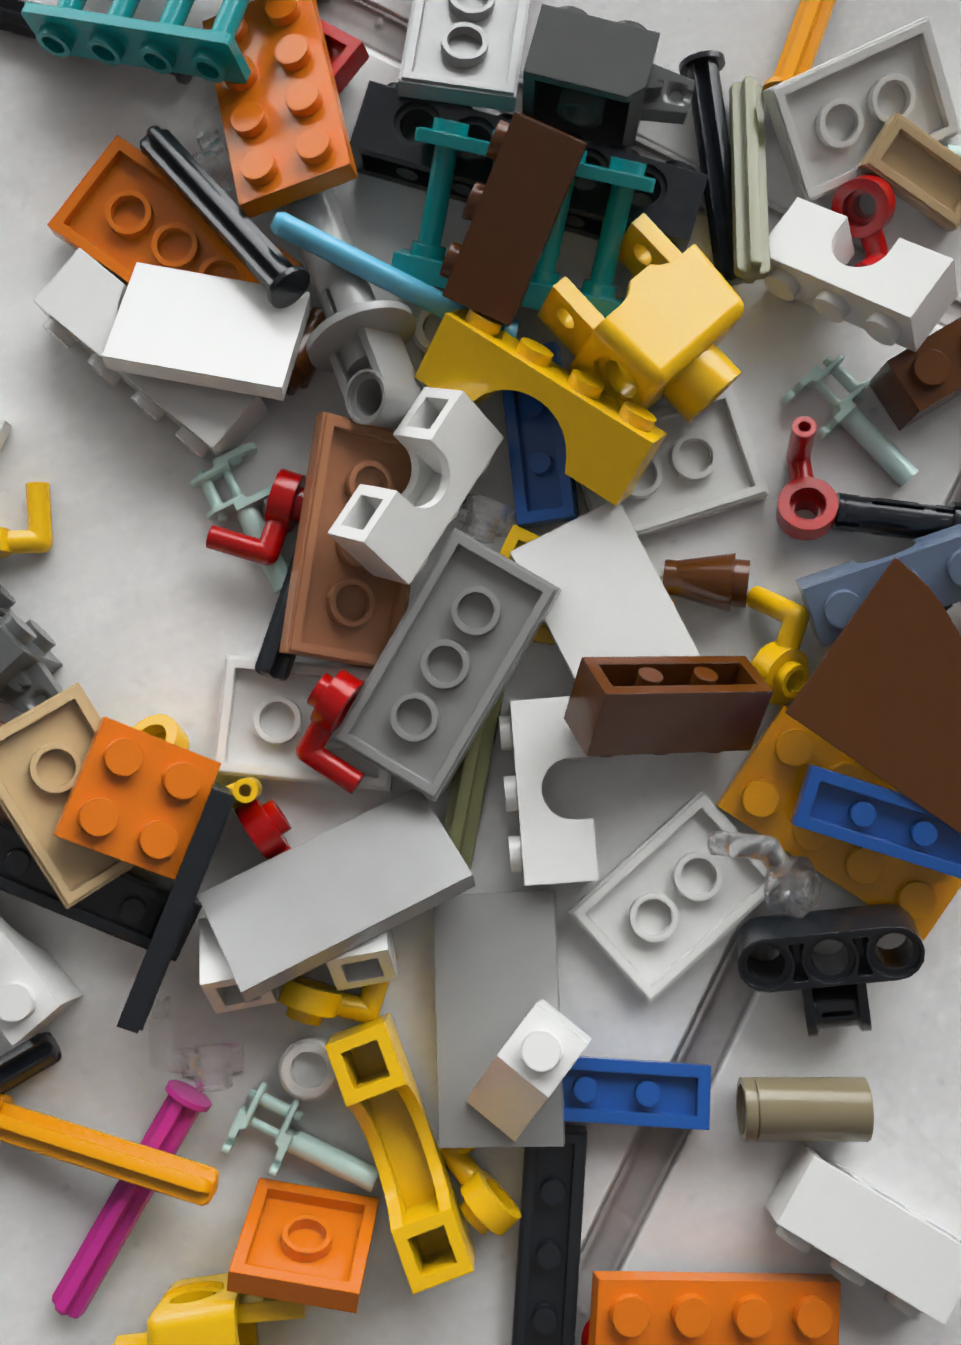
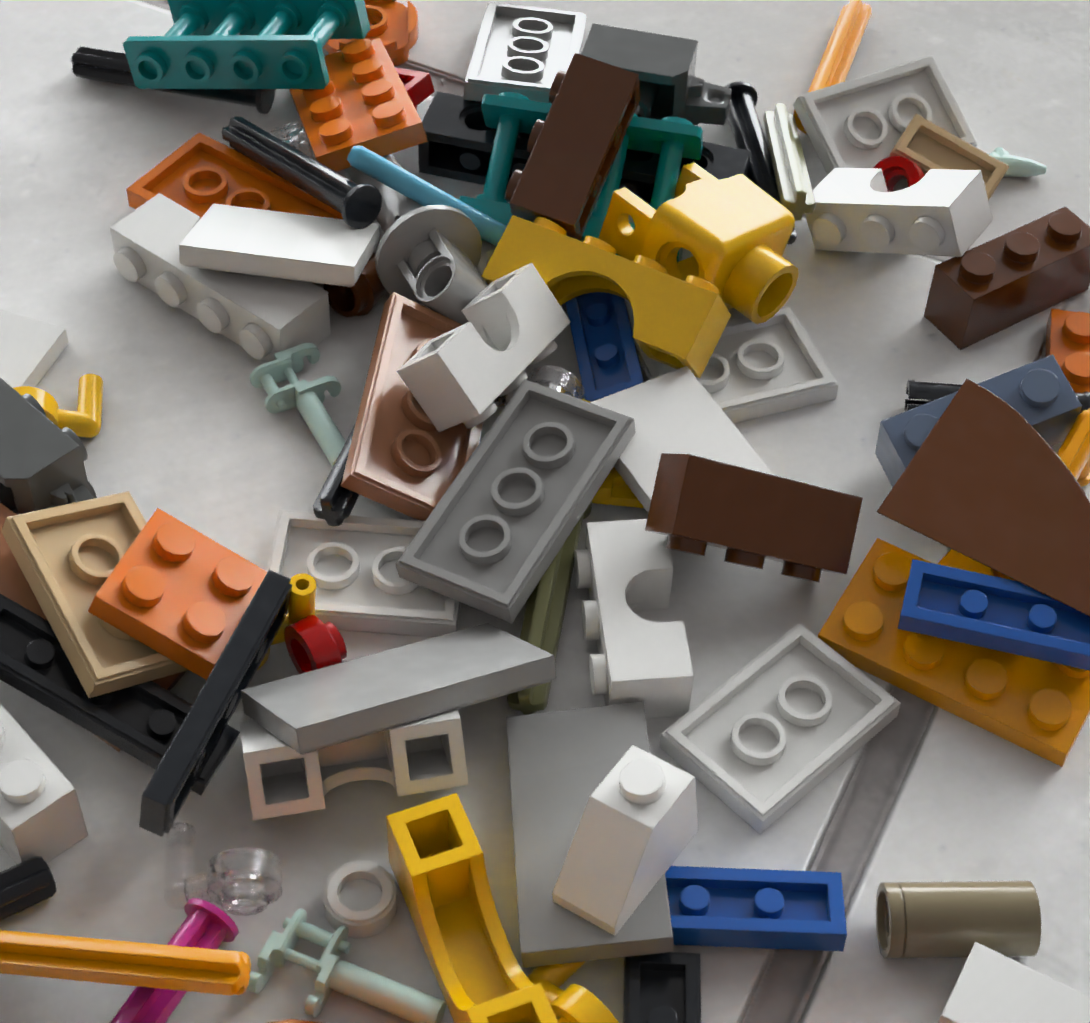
camera: 10 degrees left, 35 degrees down
red plate [206,469,306,566] -> none
yellow plate [277,955,398,1026] -> none
red plate [296,669,365,794] -> none
reddish brown cone [663,553,750,612] -> none
clear plate [708,831,822,918] -> none
black piece [736,904,925,1036] -> none
yellow plate [746,586,810,705] -> none
red plate [775,416,839,541] -> none
light aqua piece [781,354,919,487] -> none

